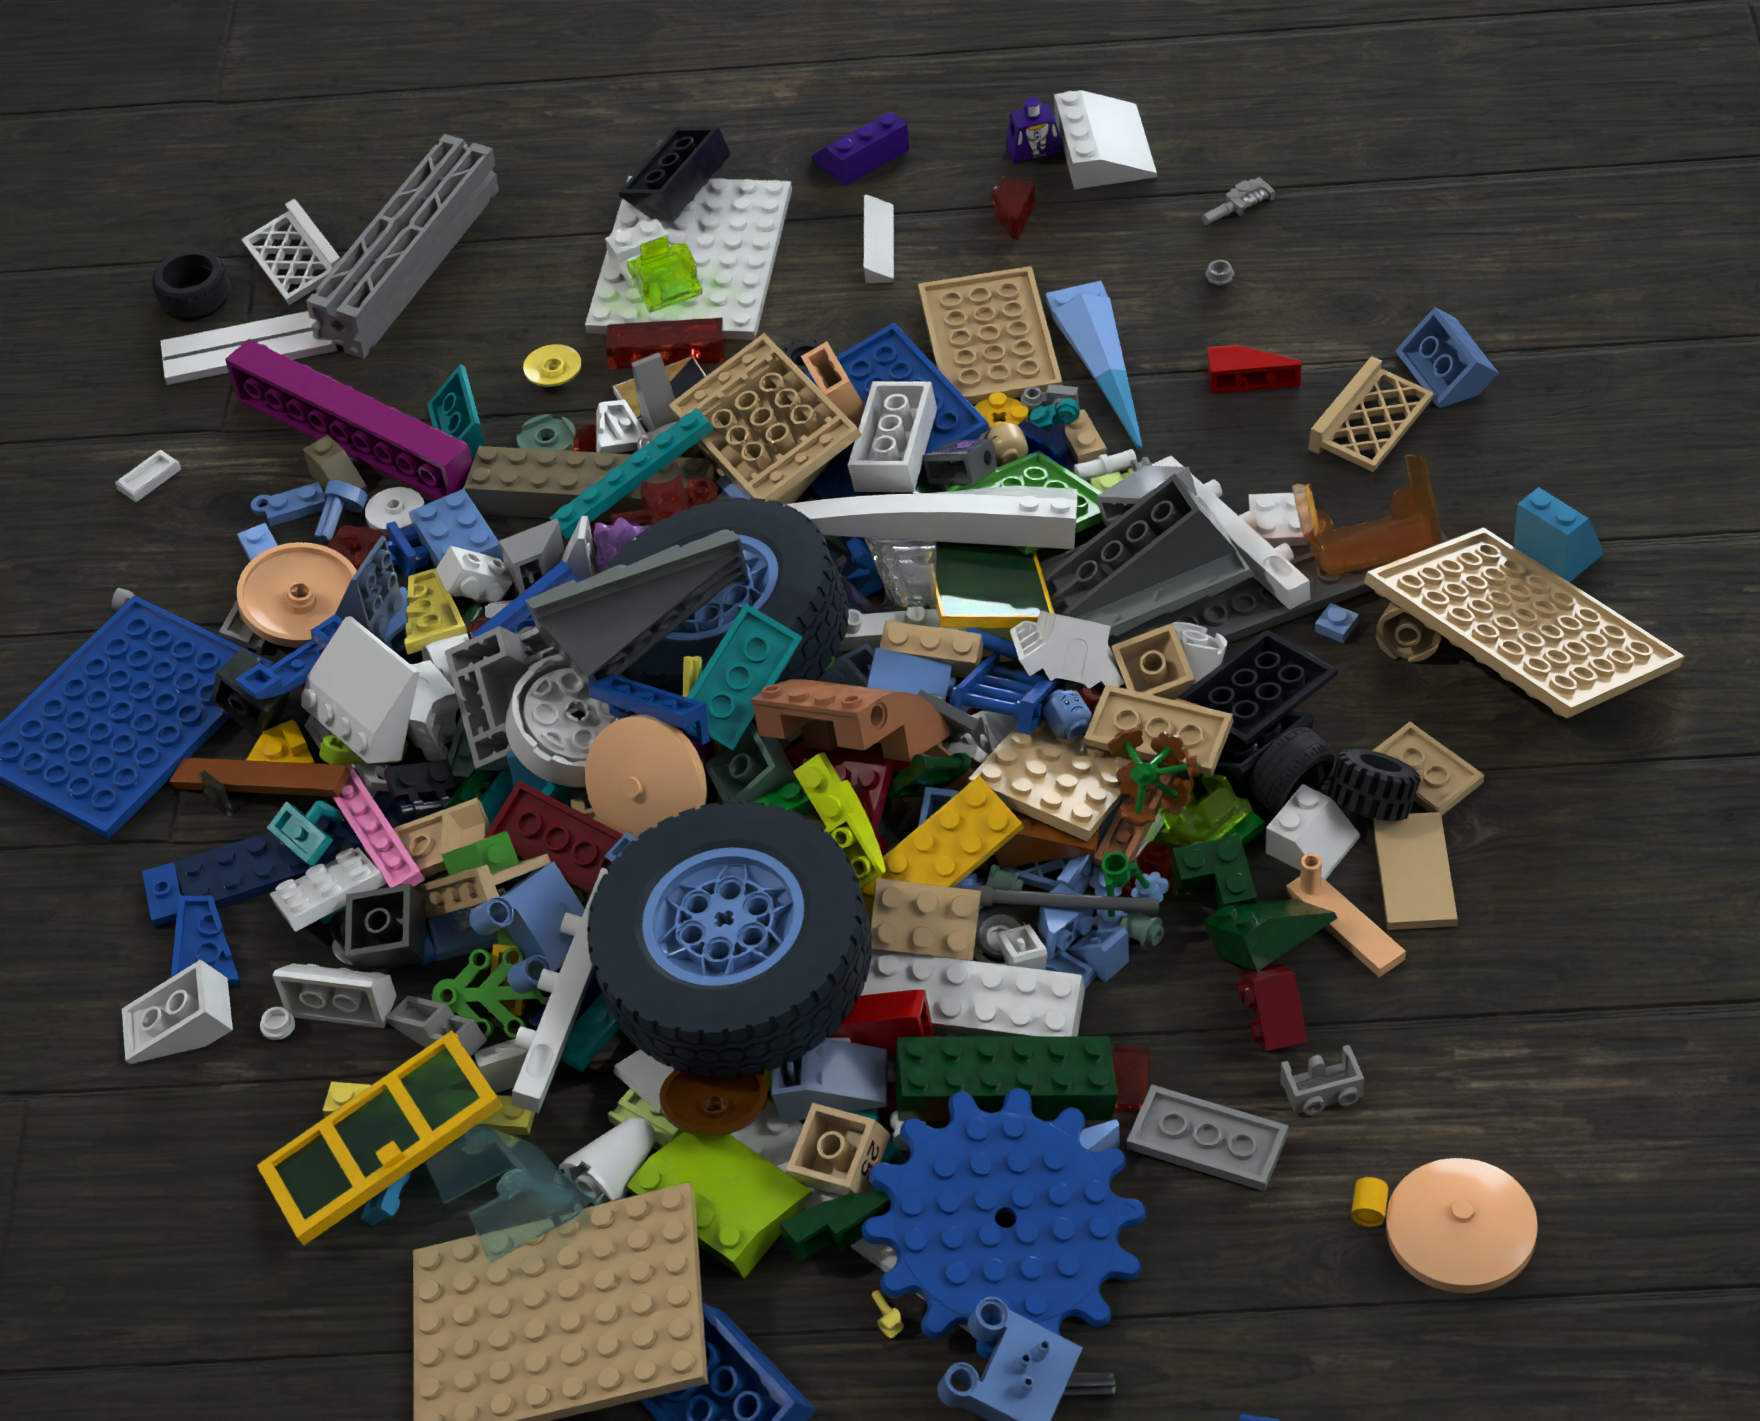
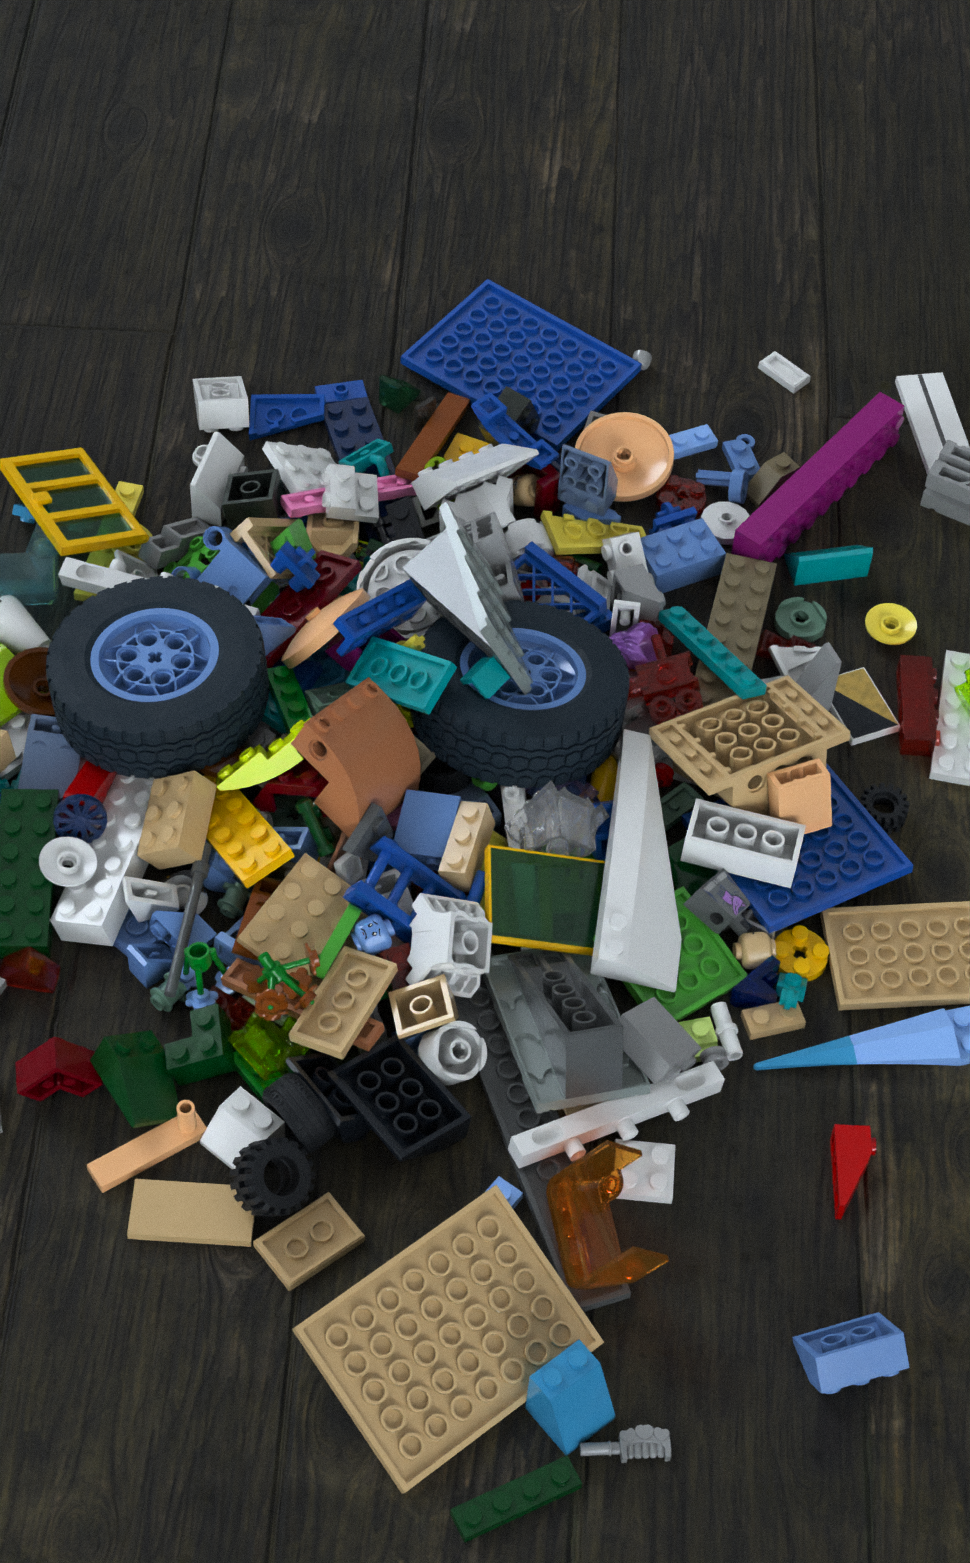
camera: 85 degrees right, 5 degrees up
light grey plate [1021,384,1079,412] -> none
tan fence [1308,356,1434,472] -> none
none -> white dish [39,837,97,887]
none -> dark blue wheel [53,794,108,843]
none -> blue hips [270,541,321,592]
none -> bright green beam [310,903,362,980]
none -> white plate [321,463,379,523]
none -> clear green slope [379,374,421,414]
none -> dark green plate [450,1455,582,1543]
none -> teal panel [460,656,510,699]
none -> light grey piece [579,1424,671,1463]

